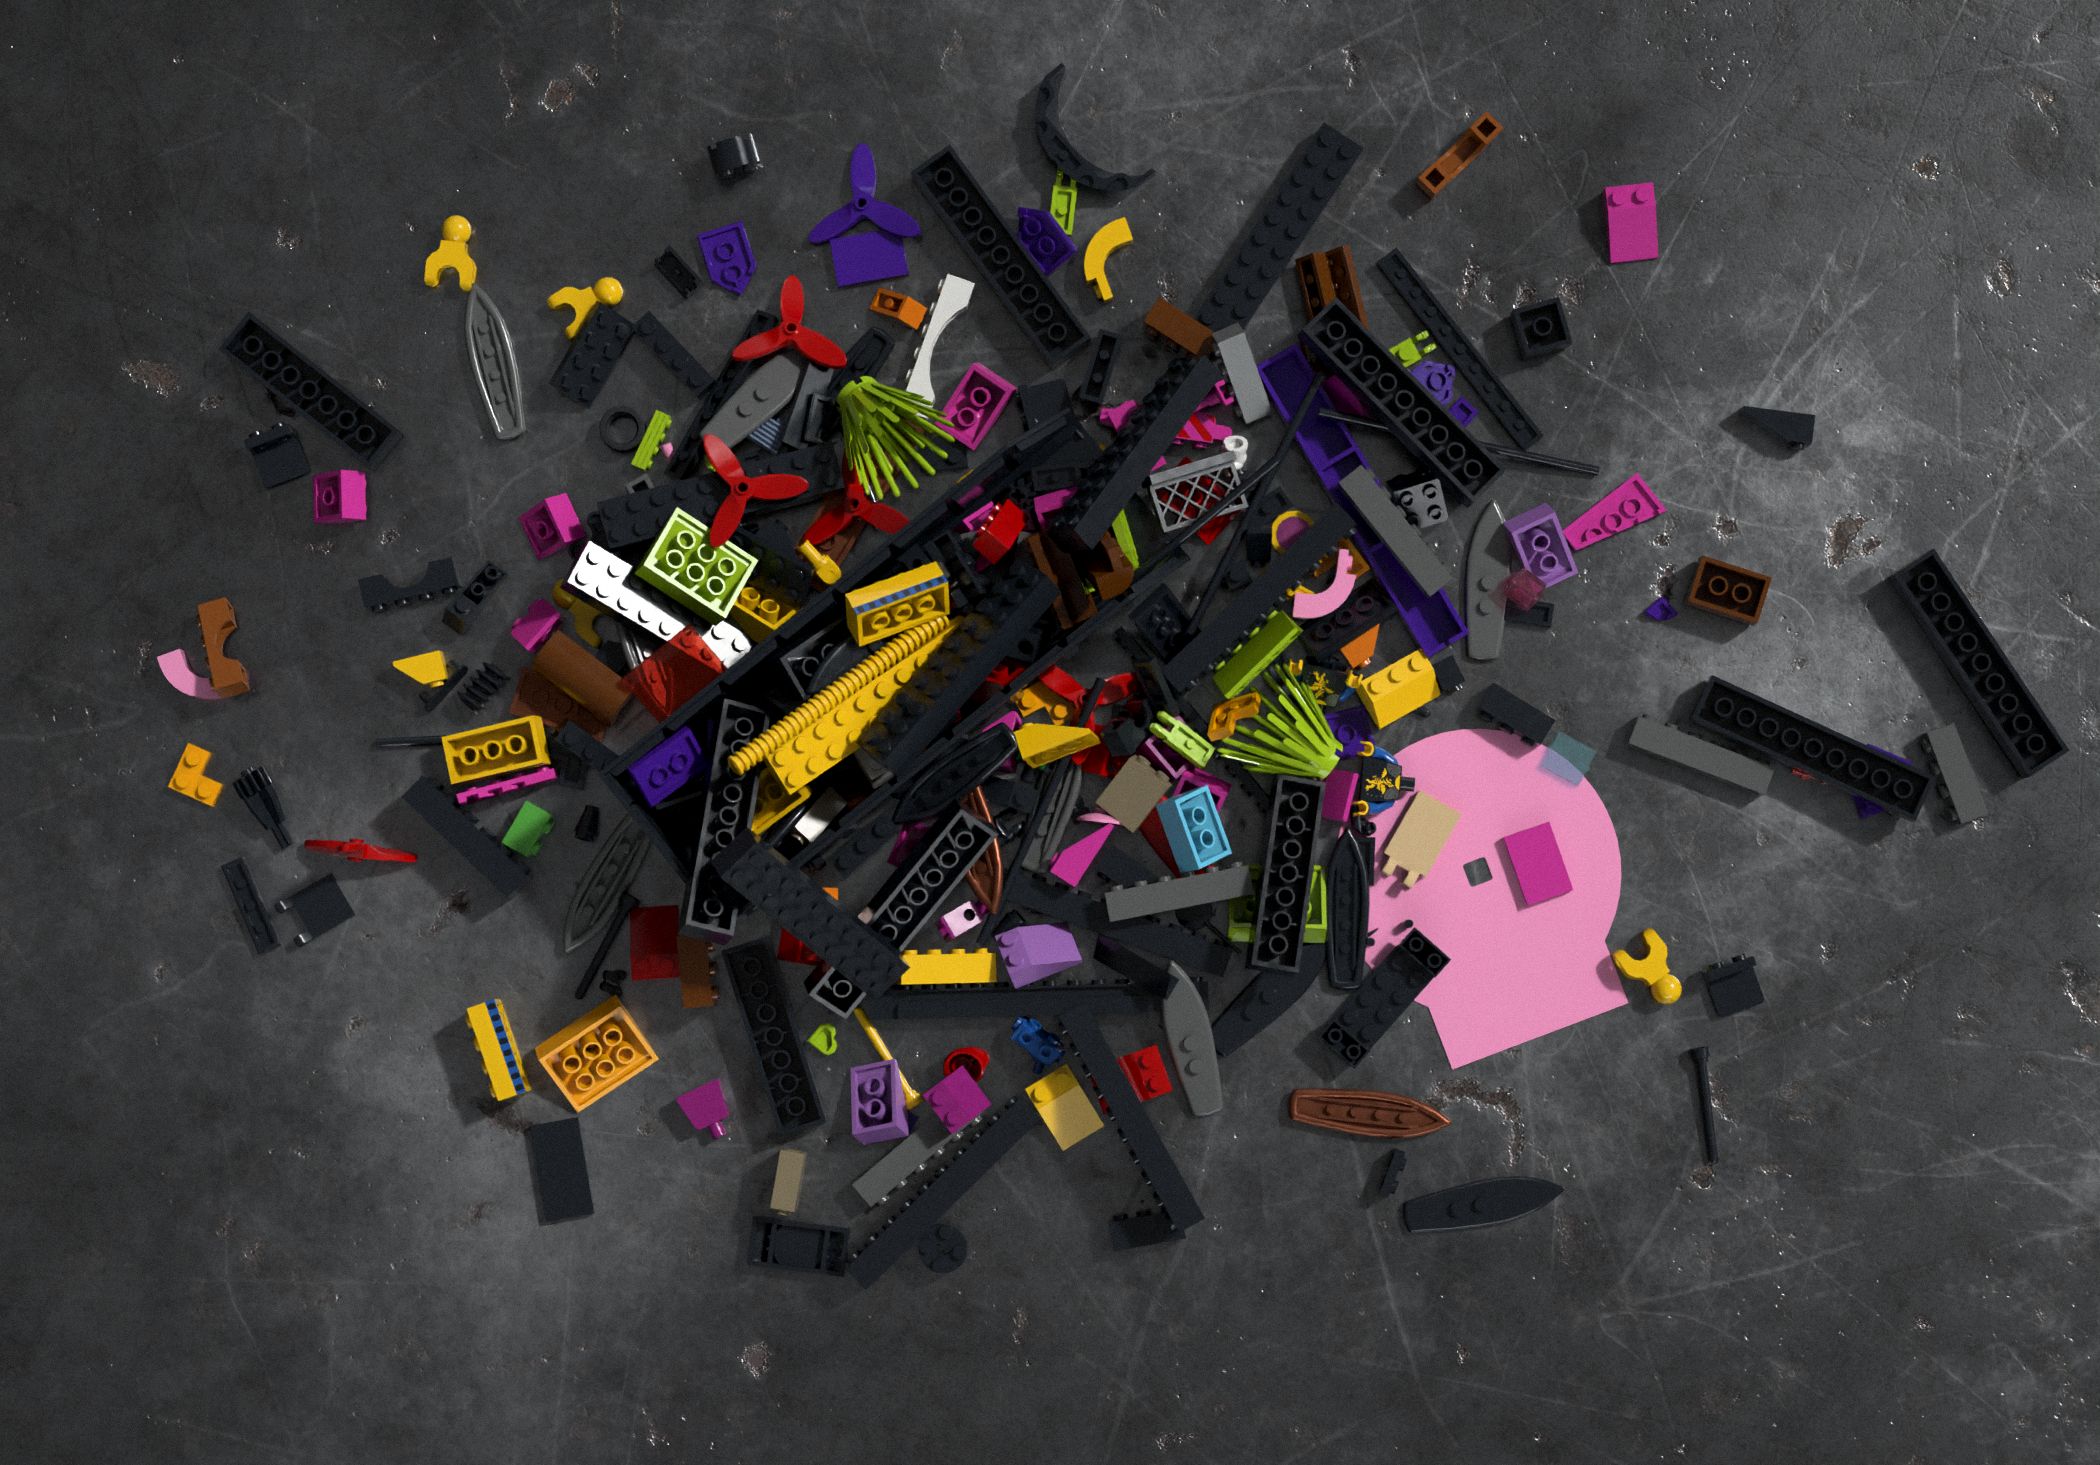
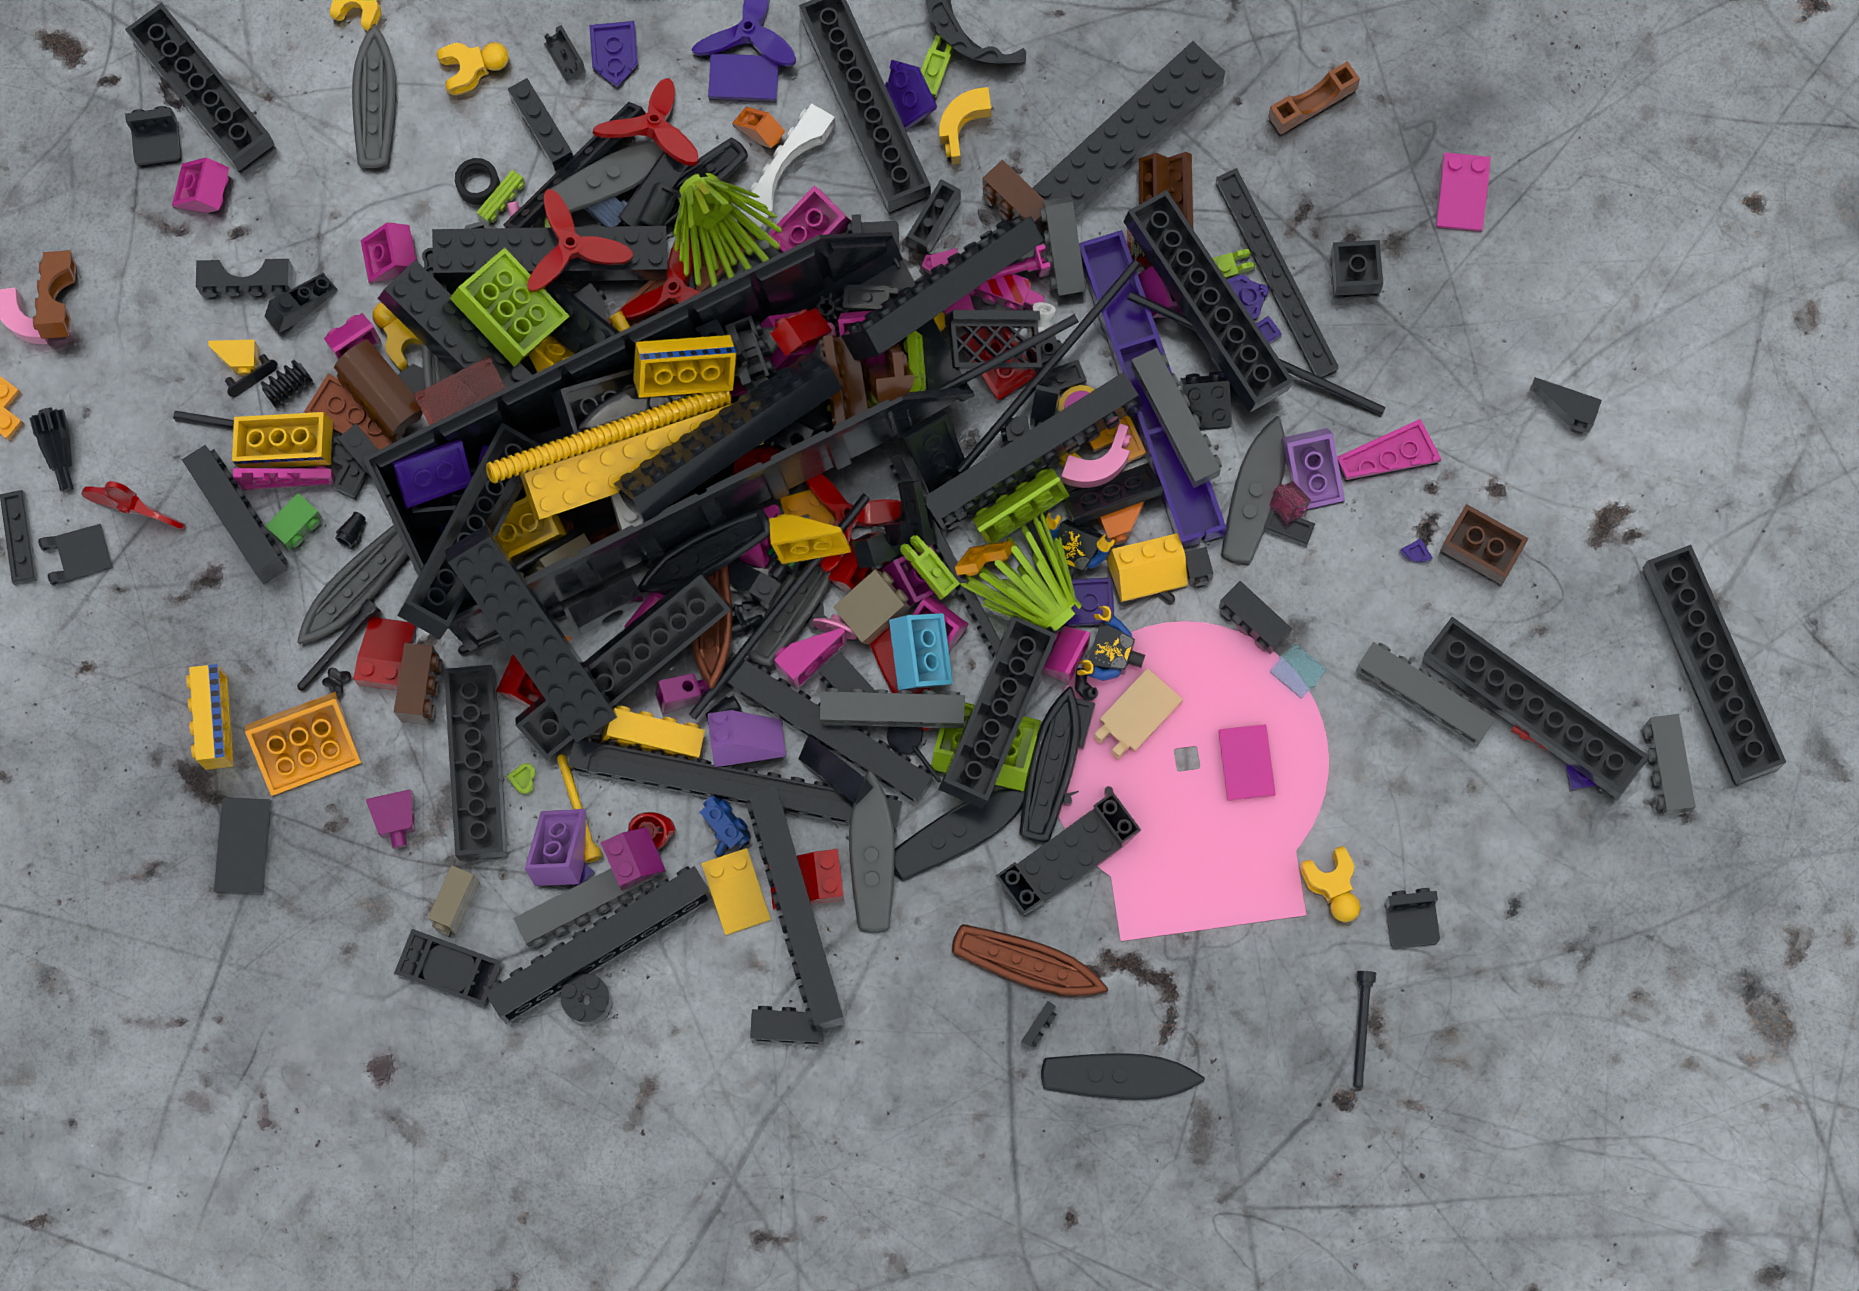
camera: 15 degrees right, 10 degrees down
black plate [549,301,634,408] -> none

